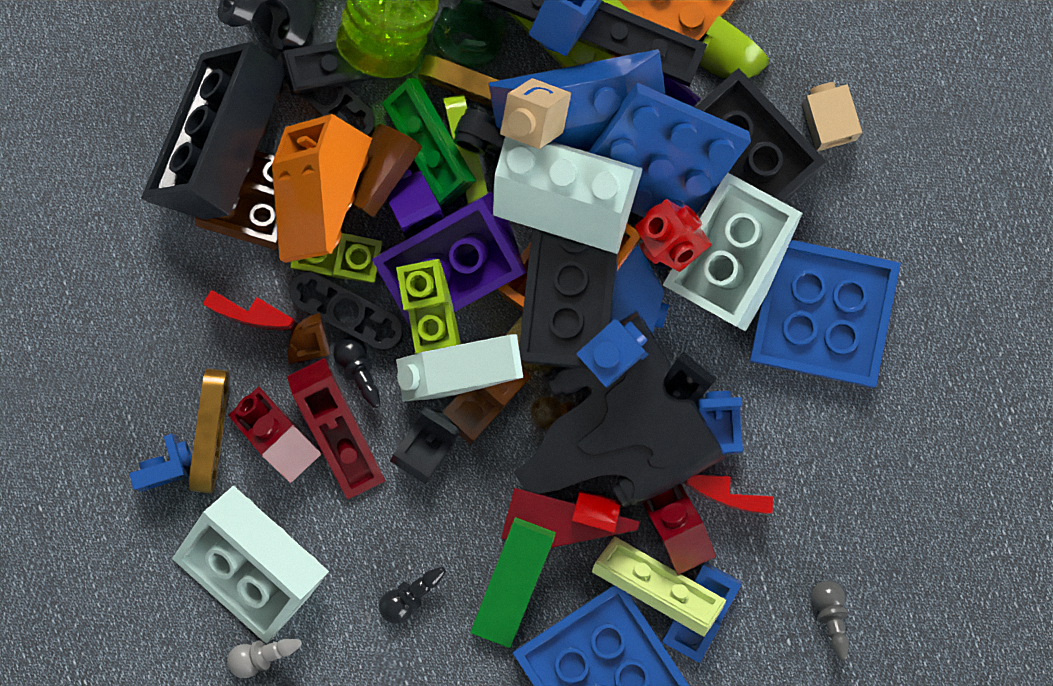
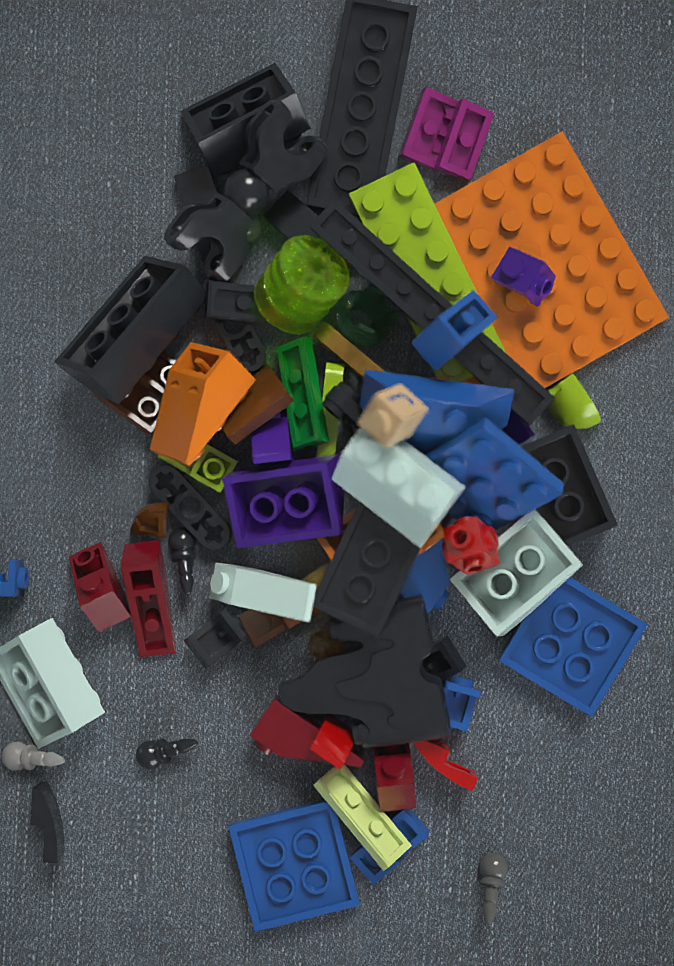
camera: 15 degrees right, 5 degrees up
pearl gold beam [189,368,230,494] -> none
red slope [203,289,298,331] -> none
lime slope [396,259,461,354] -> none
green tile [470,517,556,648] -> none
blue bracket [576,318,649,388] -> none
tan brick [802,82,862,152] -> none

